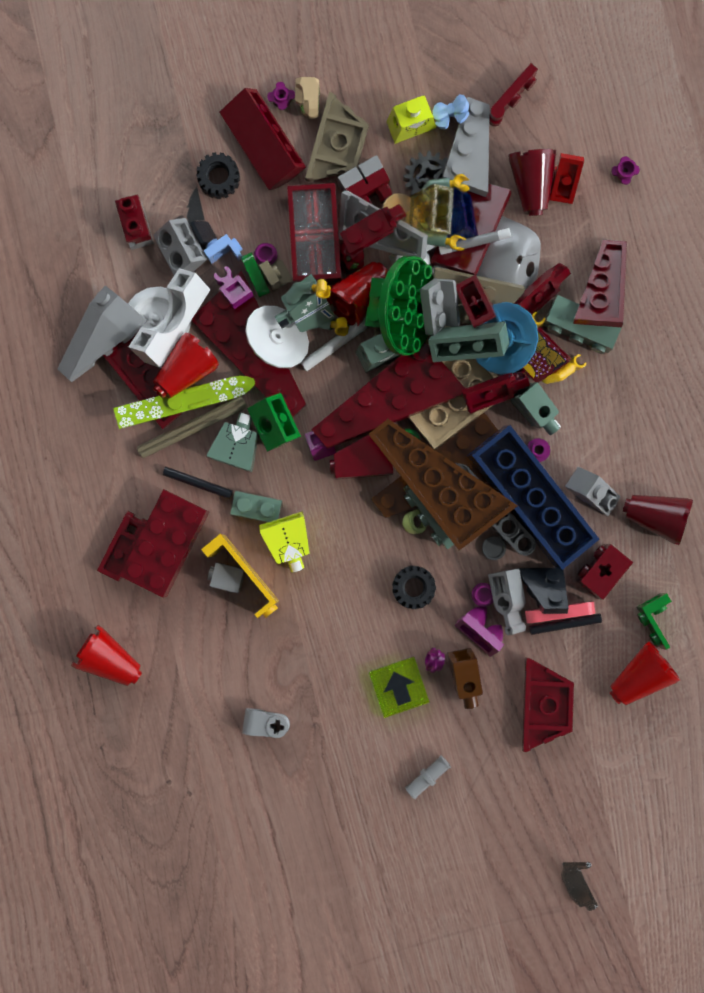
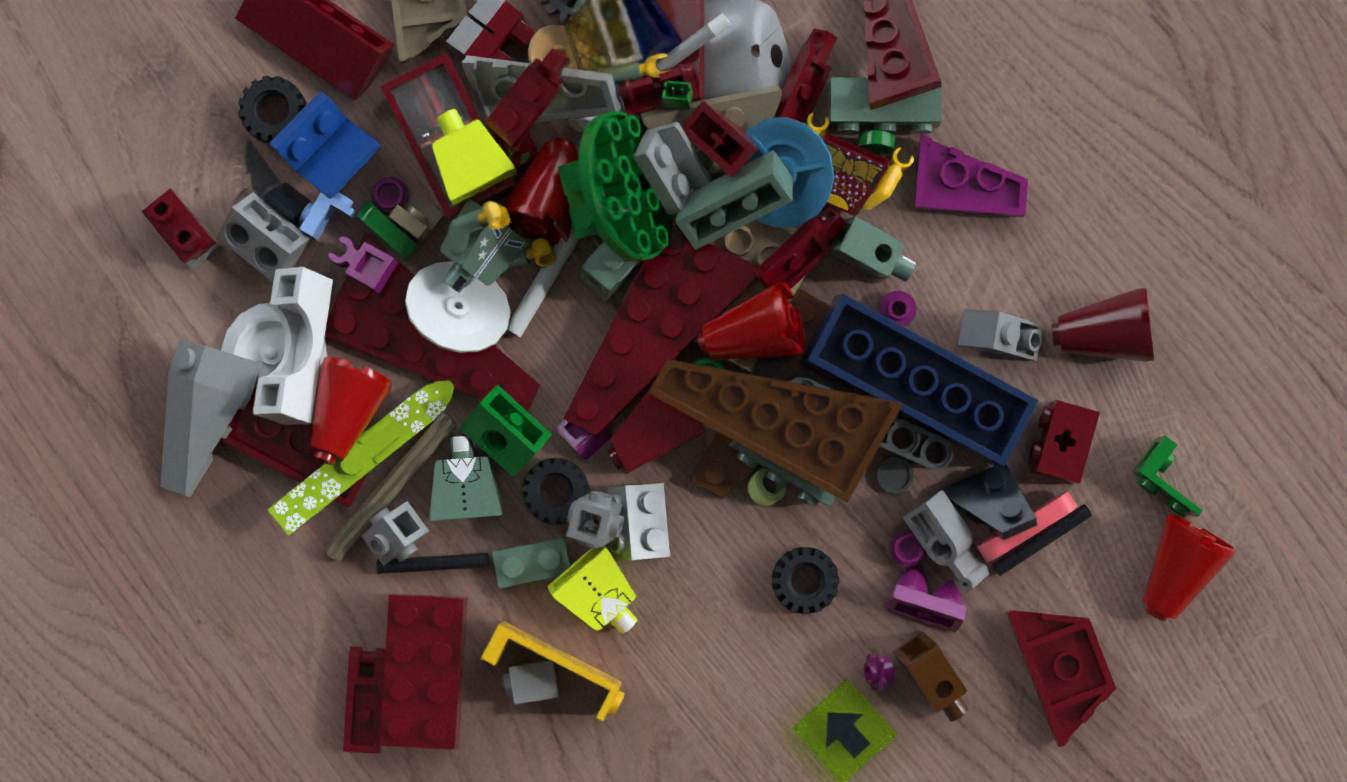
camera: 25 degrees left, 0 degrees up
none -> blue bracket [269,91,381,199]
none -> light grey brick [362,501,429,566]
none -> neon yellow torso [432,109,517,206]
none -> black tyre [522,458,589,525]
none -> light grey brick [566,491,624,548]
none -> light grey bracket [607,483,670,561]
none -> dark red hinge [619,63,699,116]
none -> green piece [662,81,693,110]
none -> red cone [698,282,806,360]
none -> green tile [858,130,895,155]
none -> magenta wing [914,134,1028,218]

